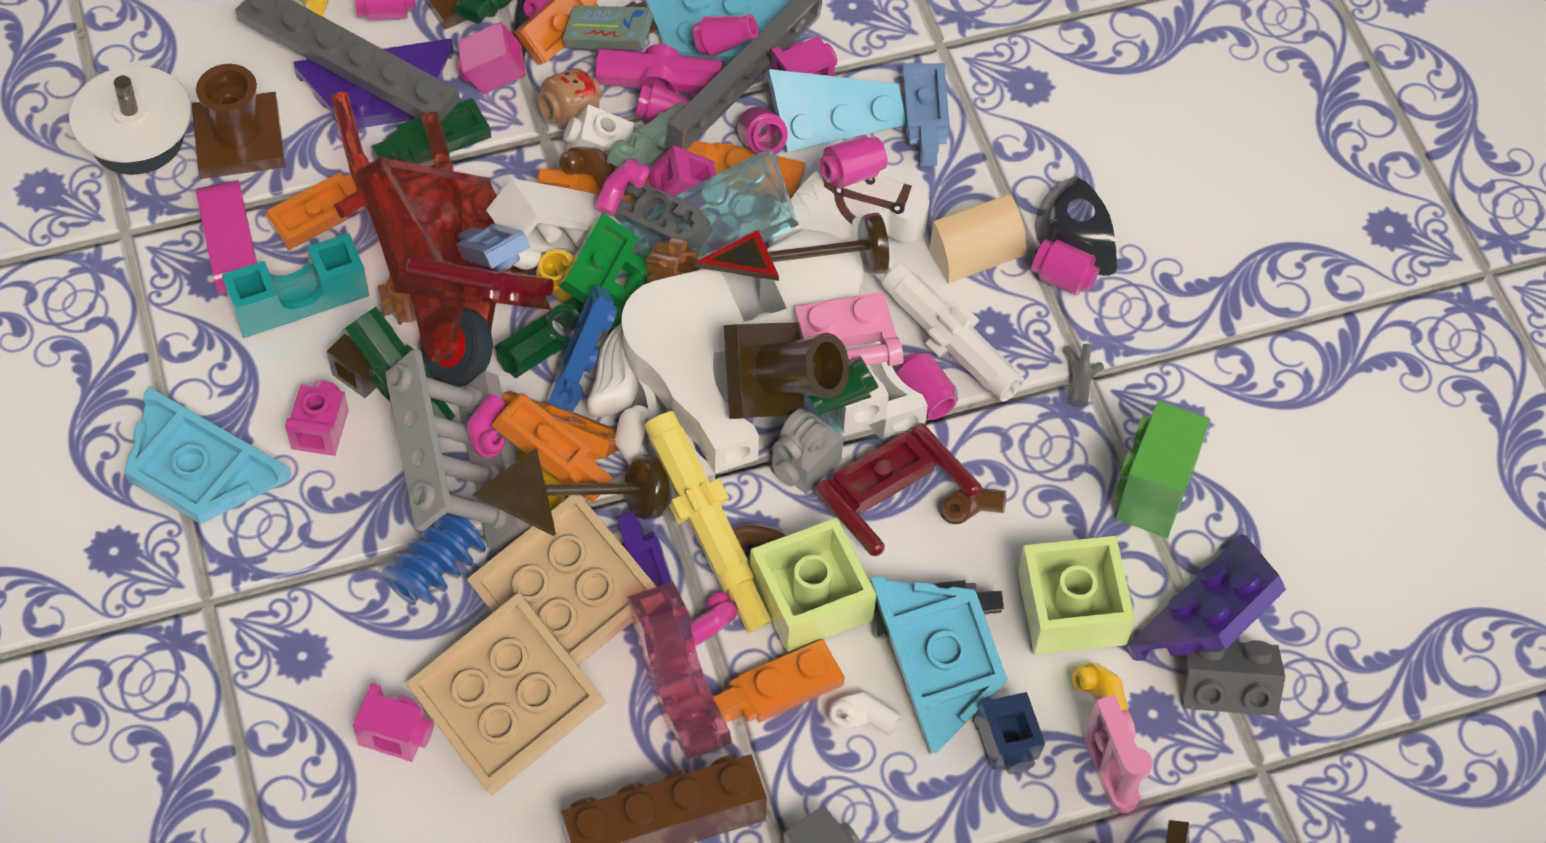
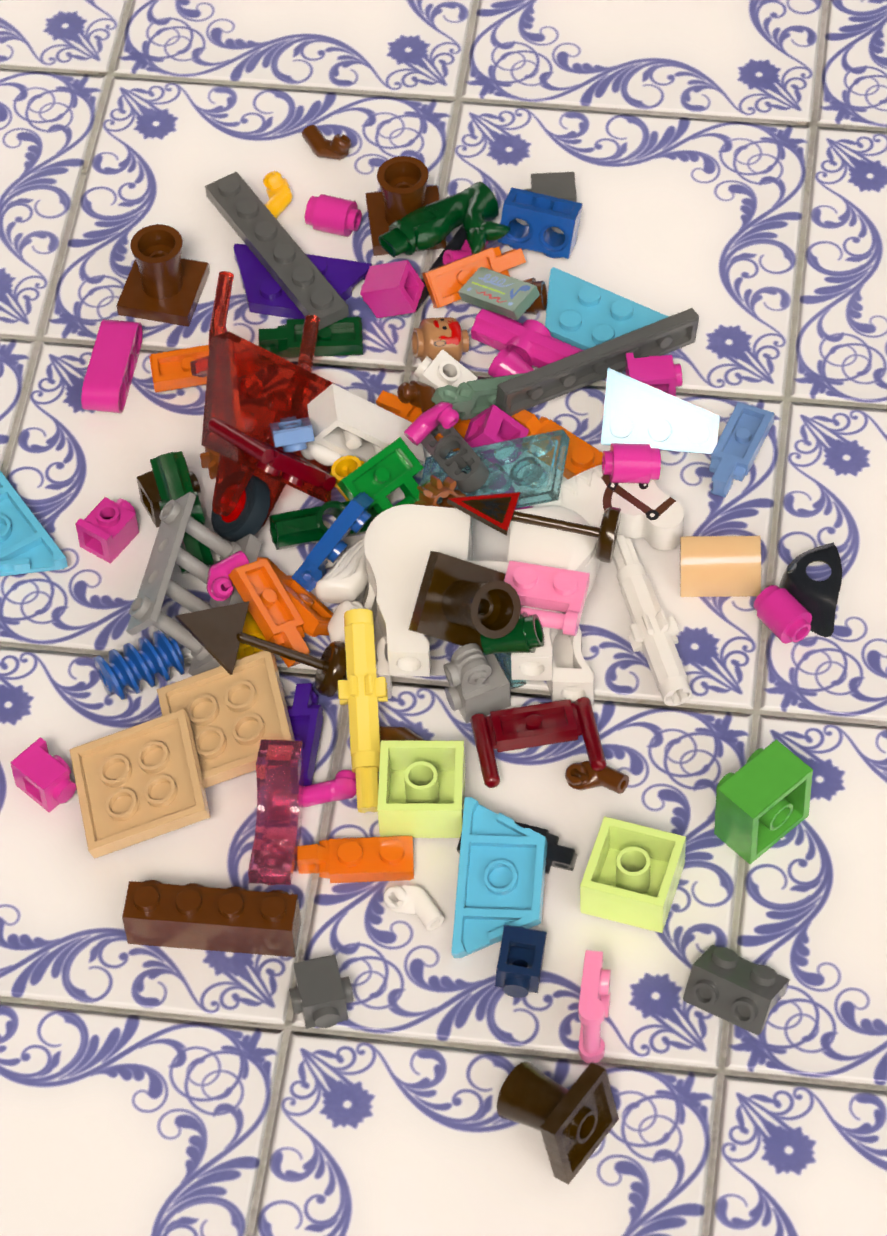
camera: 30 degrees right, 5 degrees down
white piece [69,66,192,174] -> none
teal arch [222,233,370,338] -> none
dark pink cone [693,14,758,57] -> none
dark pink brick [737,107,788,155] -> none
dark pink brick [896,353,958,420] -> none
dark grey bar [1063,343,1104,408] -> none
yellow arm [1071,663,1128,711] -> none
dark purple wing [1125,534,1286,661] -> none

